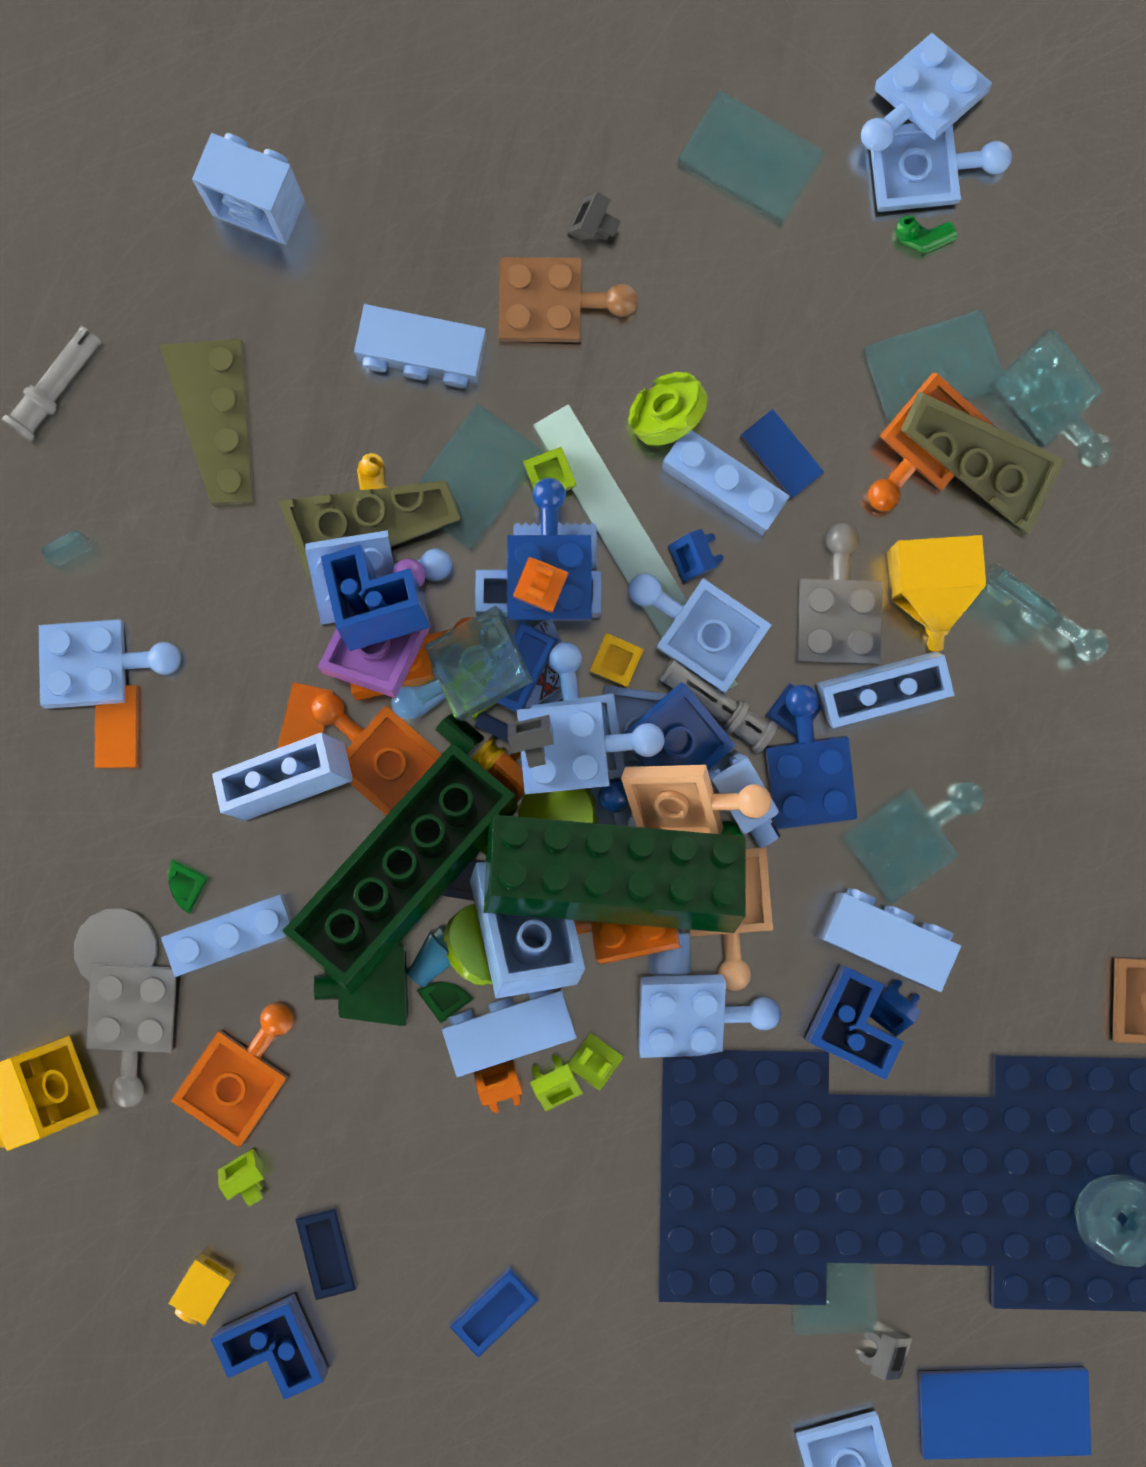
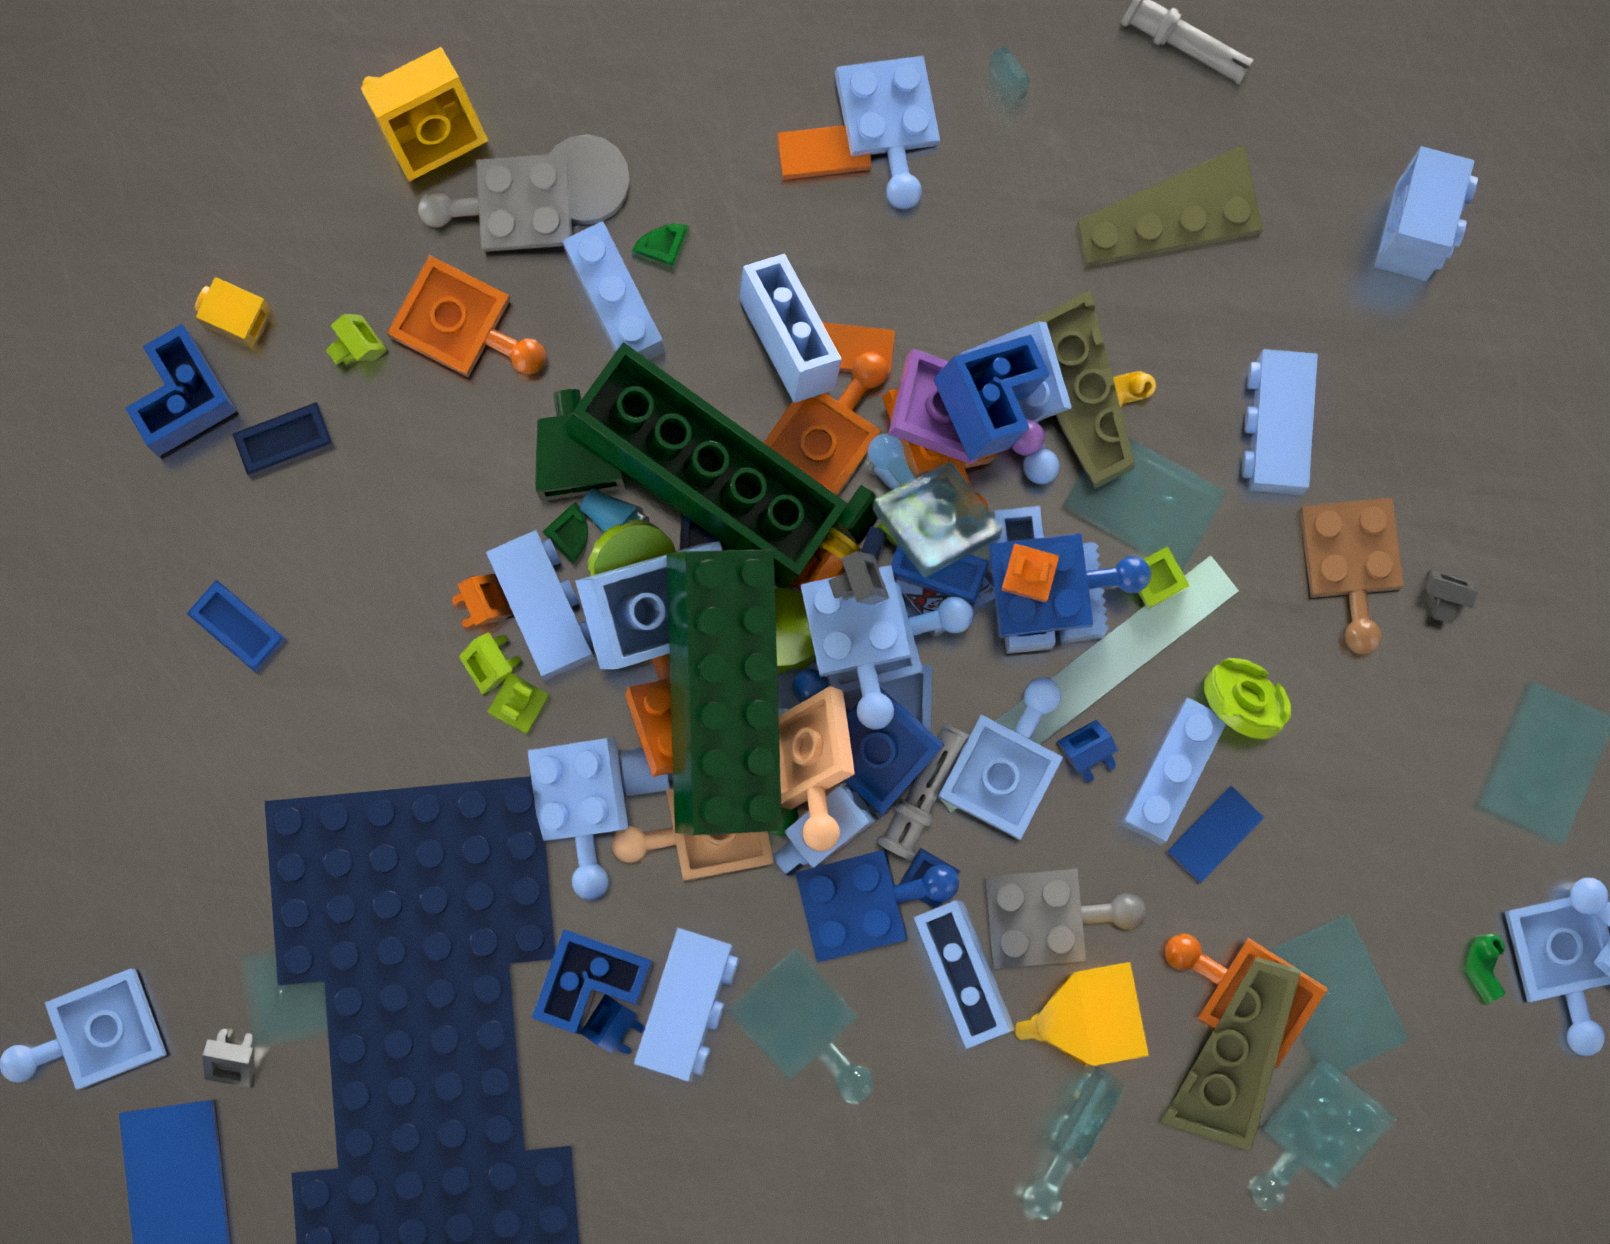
camera: 85 degrees right, 5 degrees down
yellow tile [589,633,644,688] -> none

